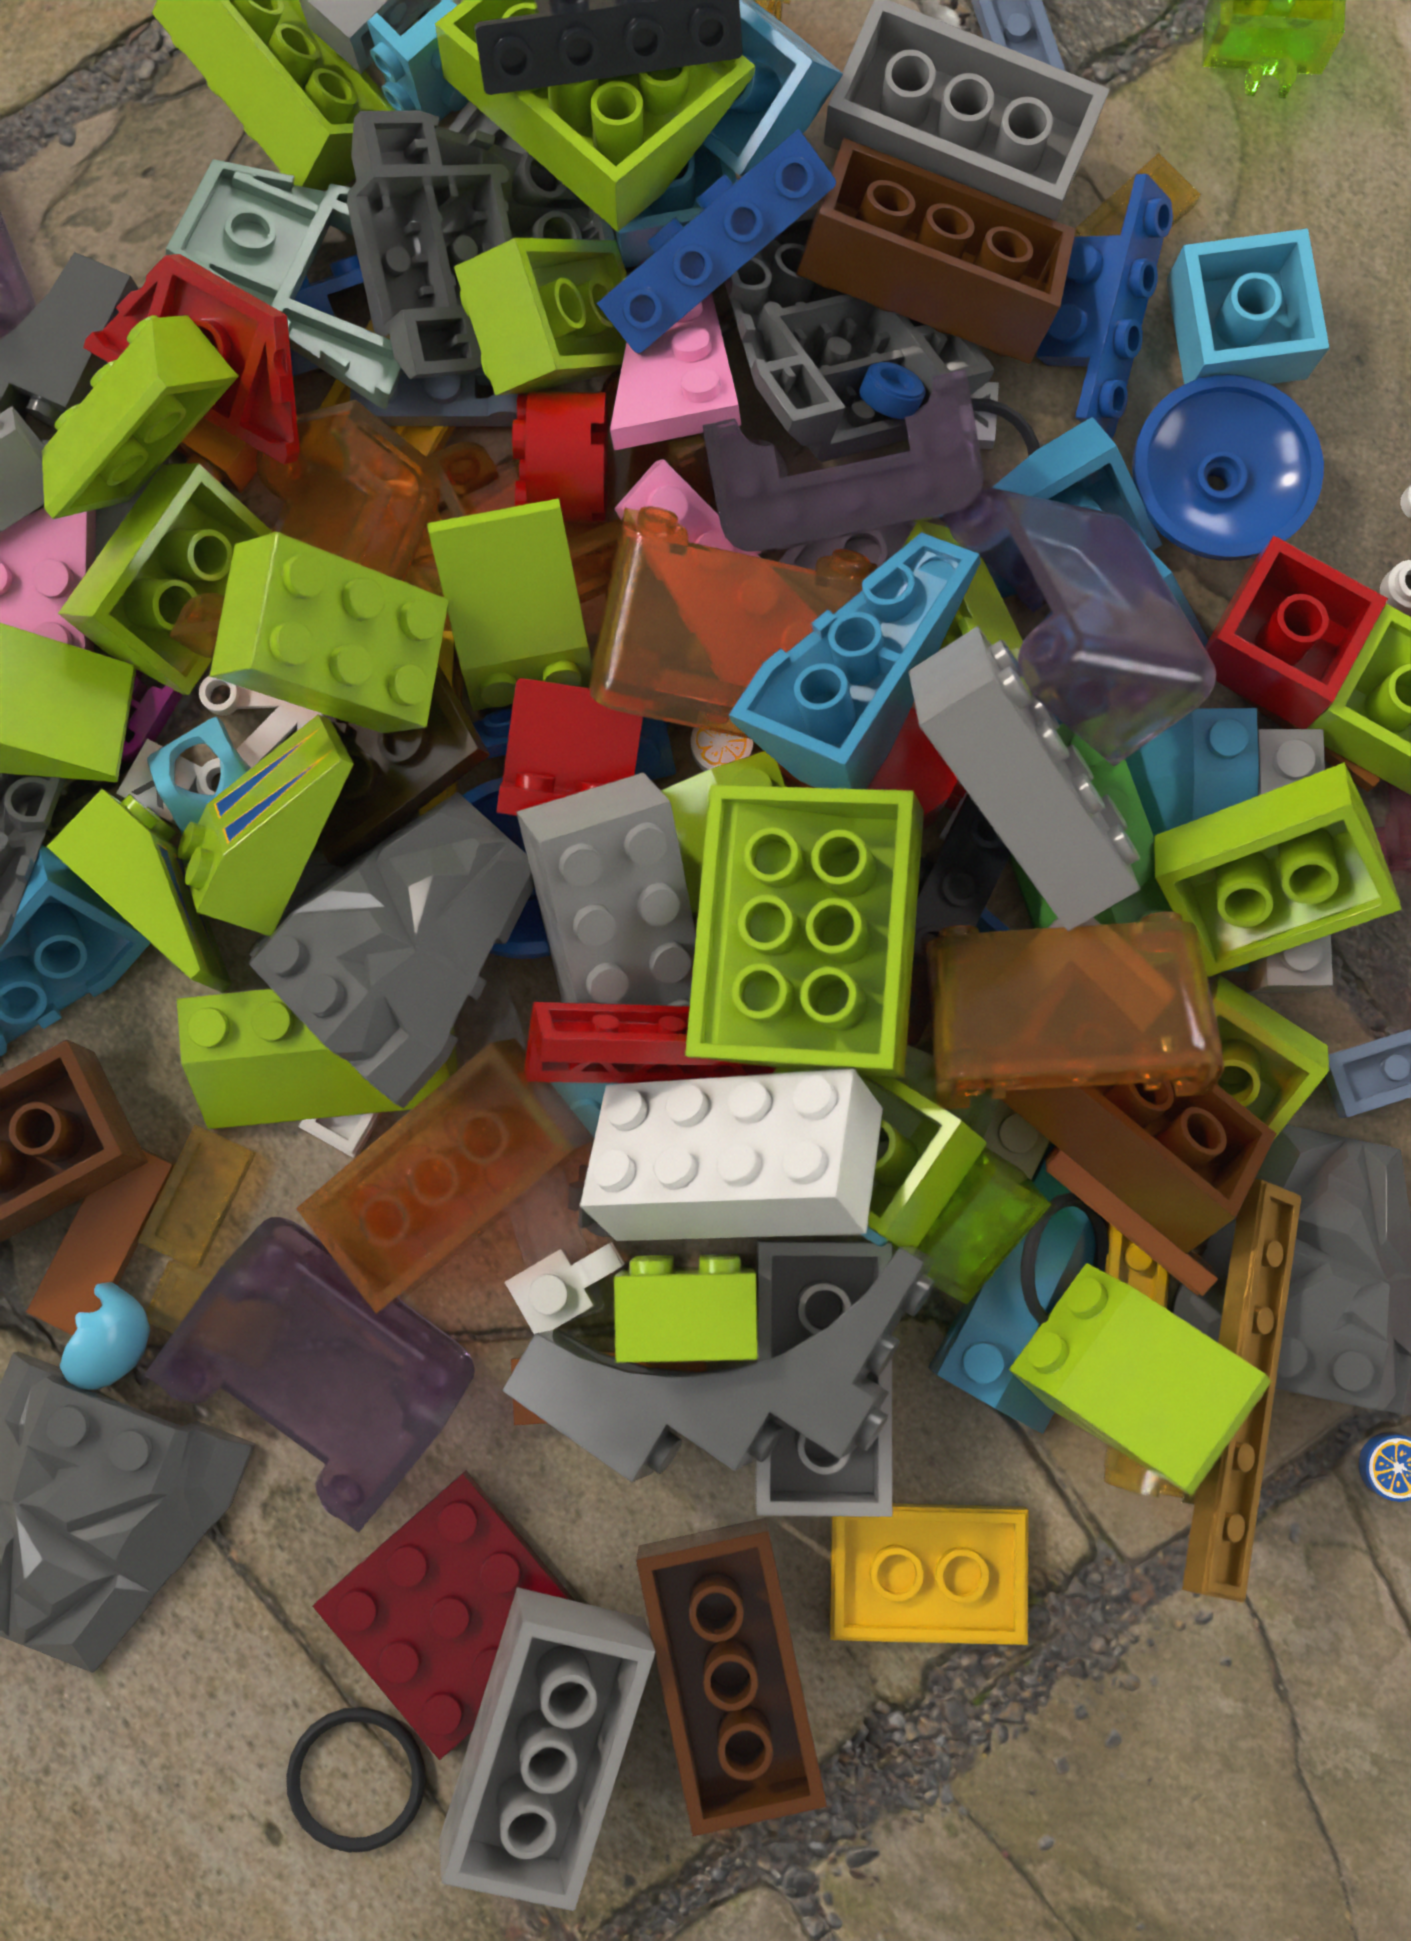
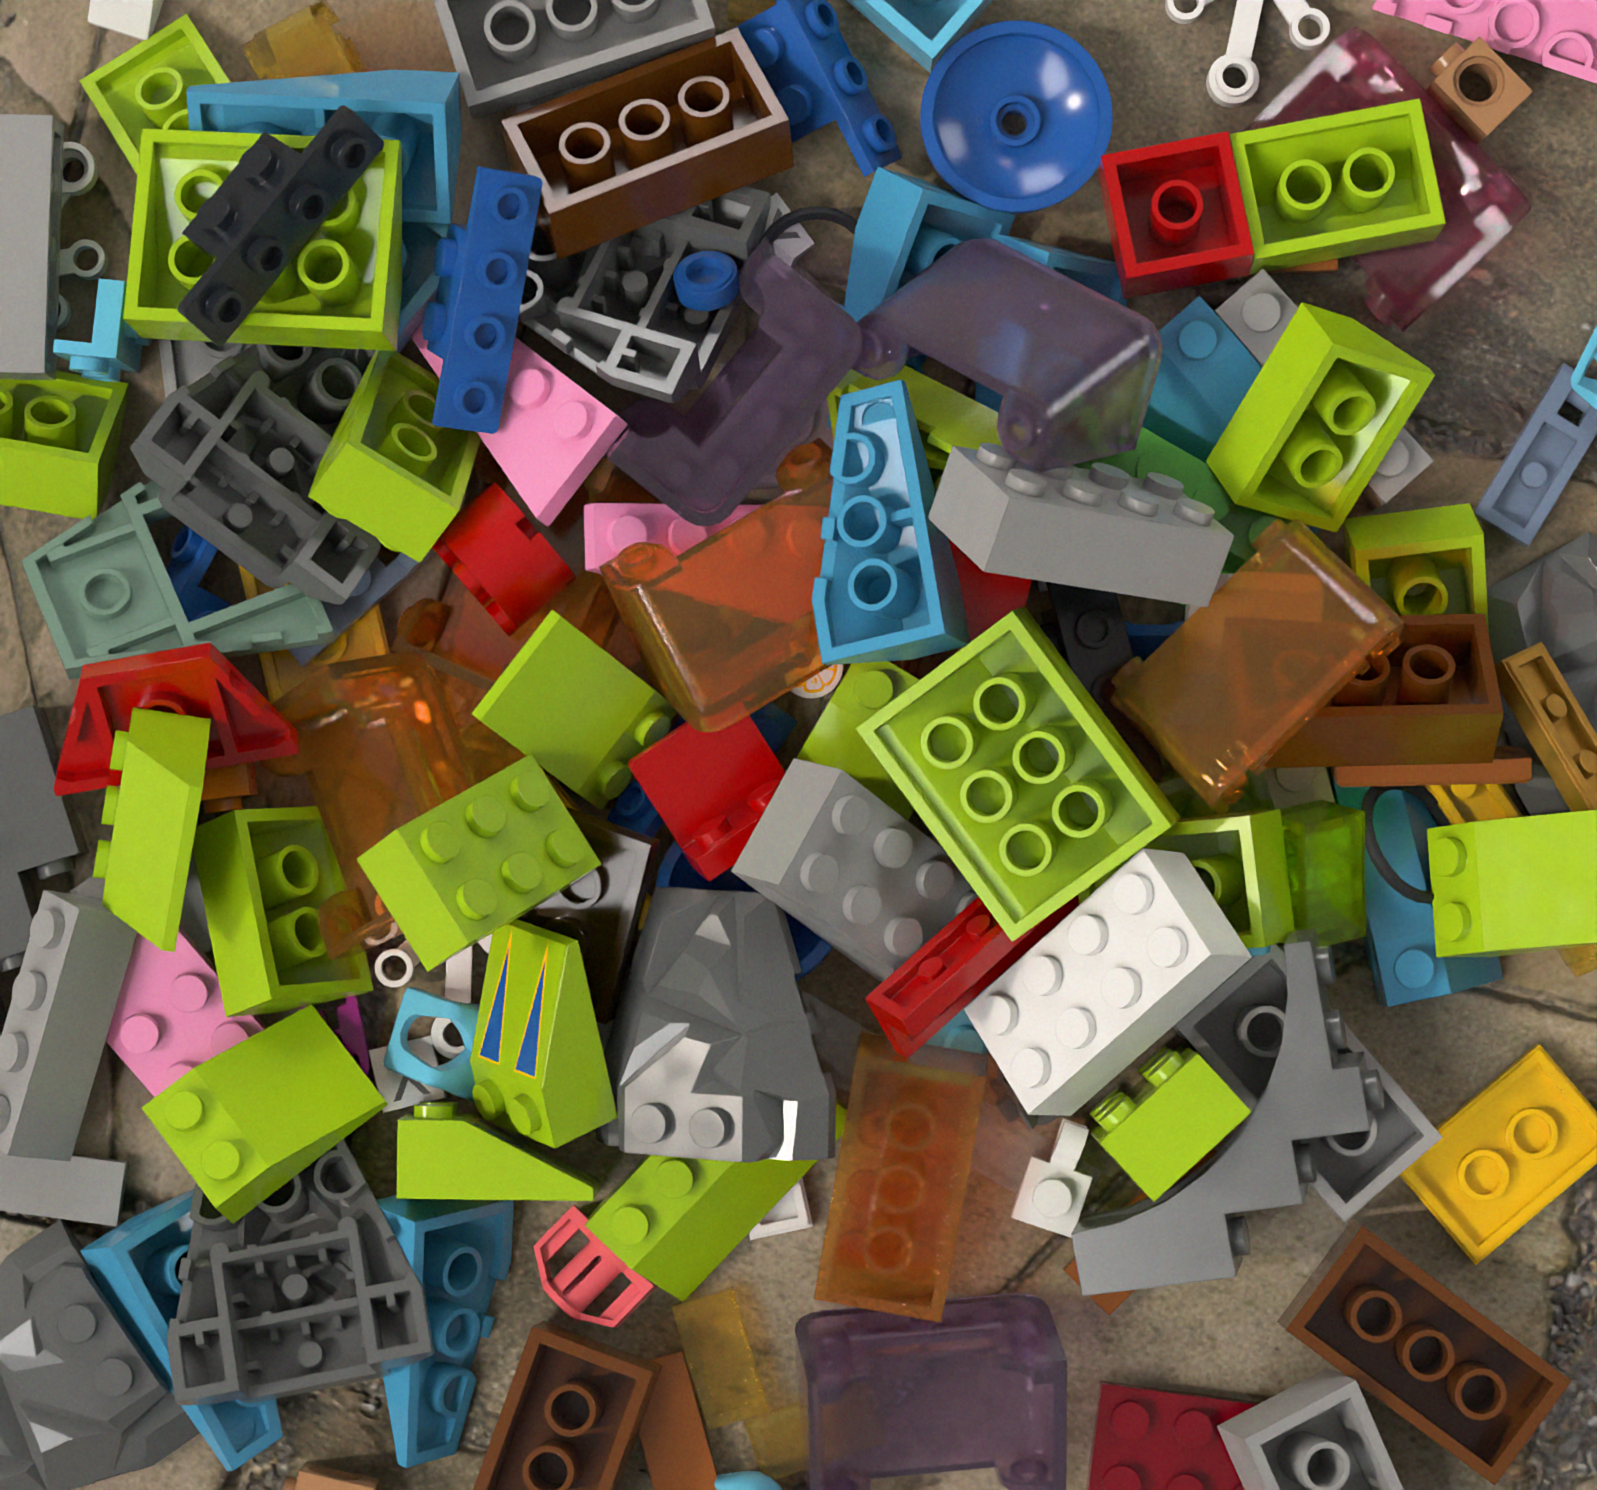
camera: 45 degrees left, 5 degrees up
none -> coral piece [533,1205,658,1328]

